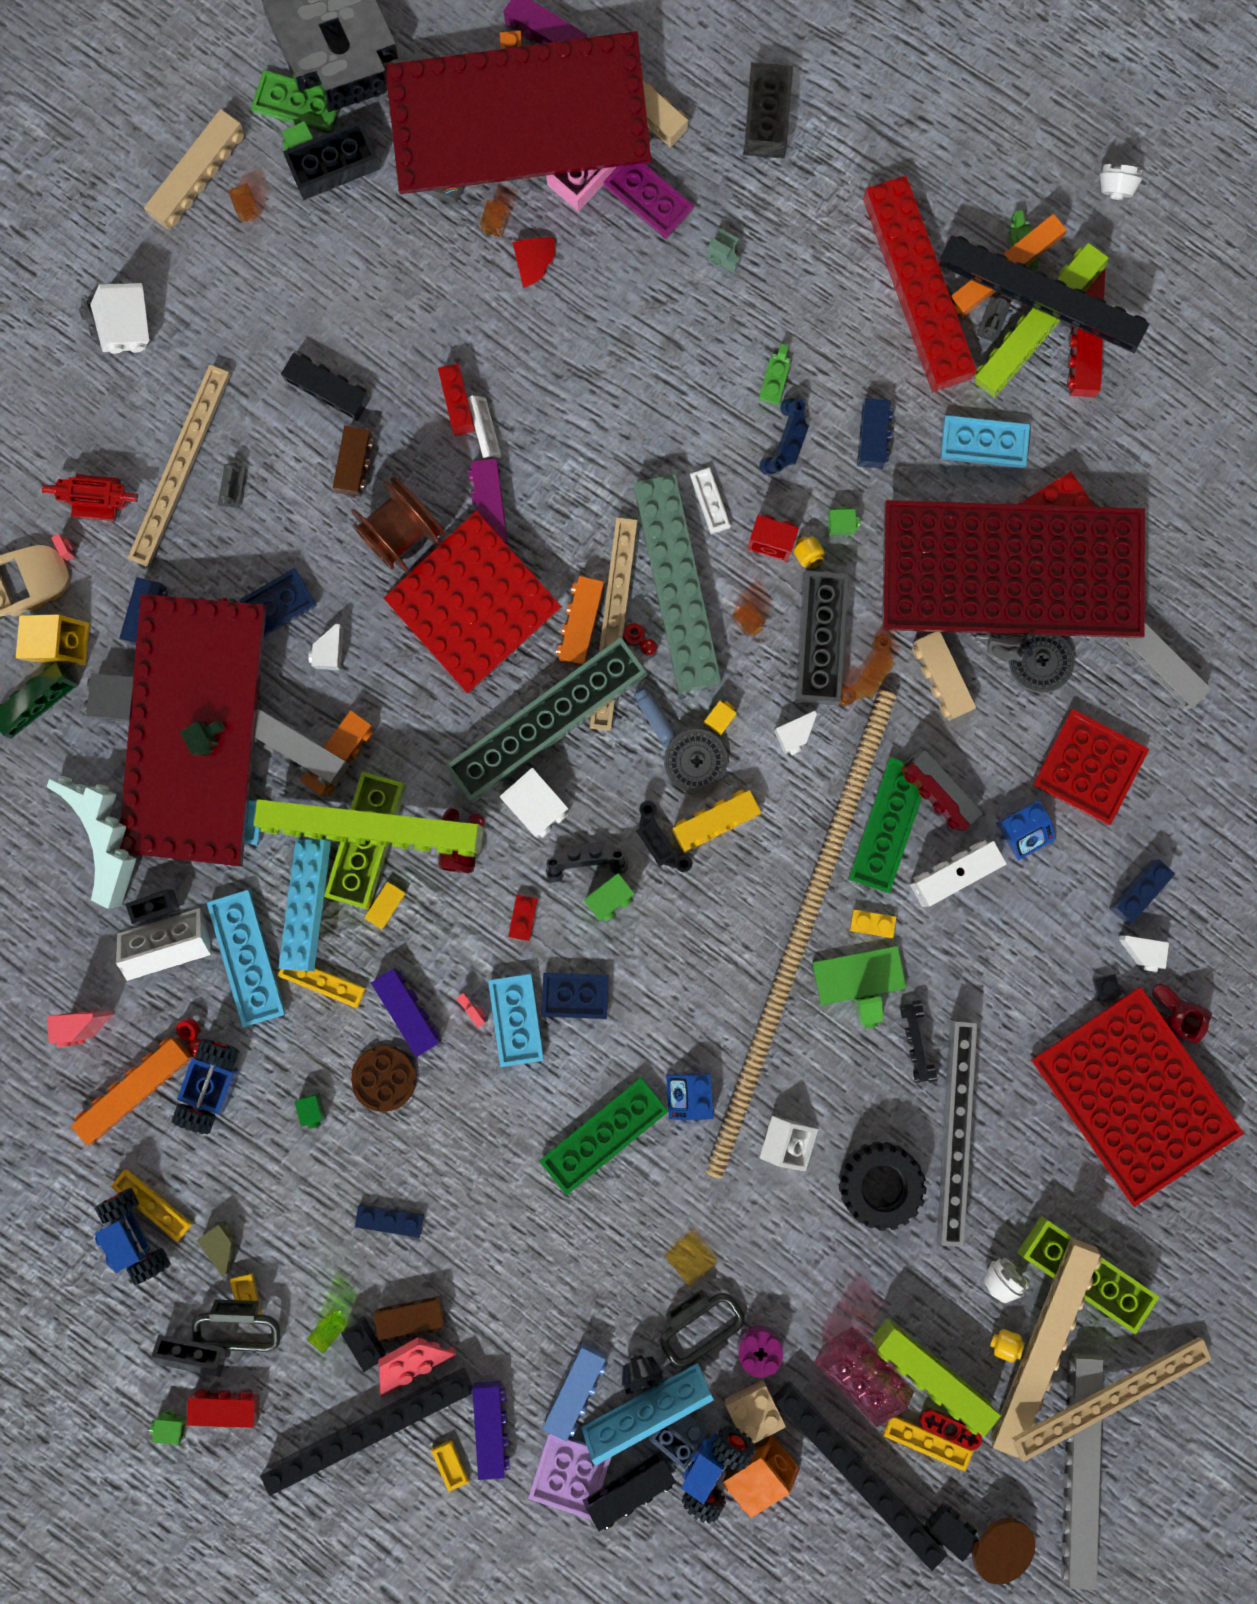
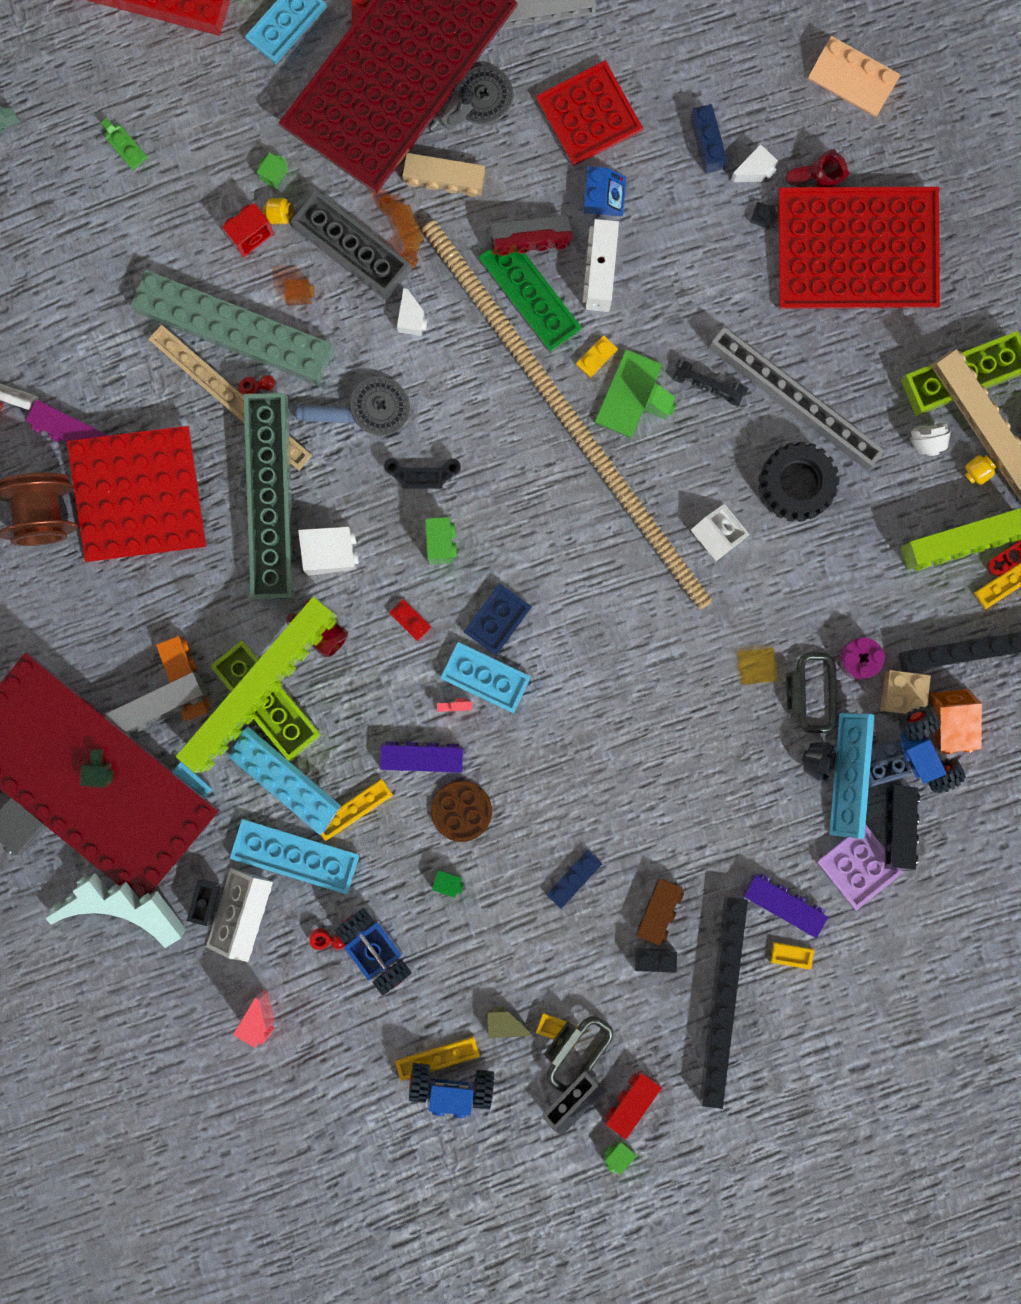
camera: 60 degrees left, 0 degrees up
orange brick [71,1037,194,1146] -> none
dark blue plate [239,568,317,636] -> none
clear neon green slope [306,1309,348,1354] -> none
white slope [308,624,344,670] -> none
yellow tile [364,882,406,930] -> none
coral wing [378,1338,457,1398] -> none
green plate [539,1077,669,1196] -> none
medium blue brick [542,1342,608,1441] -> none
black plate [546,841,628,882] -> none
orange brick [556,576,604,667] -> none
blue slope [666,1072,714,1120] -> none
yellow wedge [672,789,761,853] -> none
white tile [690,467,731,535] -> none
yellow brick [703,701,737,736] -> none
dark blue plate [759,398,809,475] -> none
clear pink brick [814,1326,914,1427] -> none
dark blue brick [857,398,894,469] -> none

